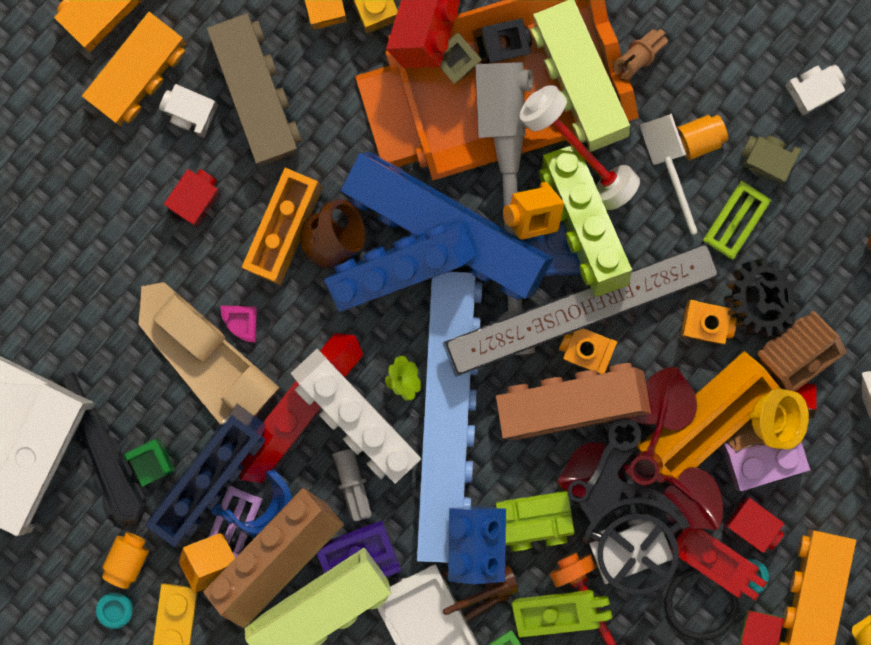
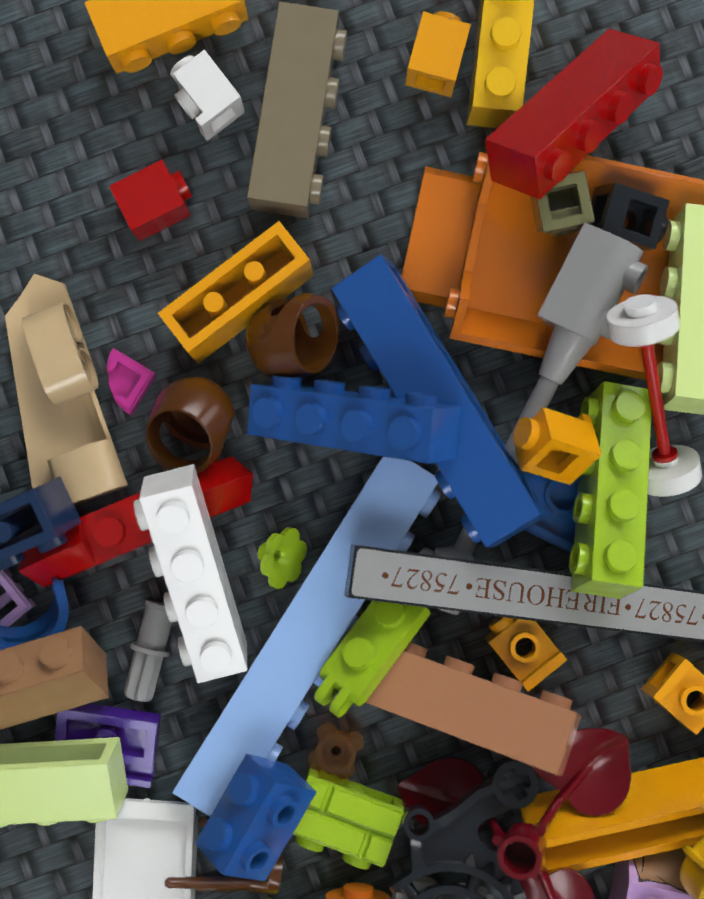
camera: 25 degrees right, 0 degrees up
none -> reddish brown helmet [146,377,235,474]
none -> clear orange plate [308,722,364,779]
none -> lime hinge [314,601,431,718]

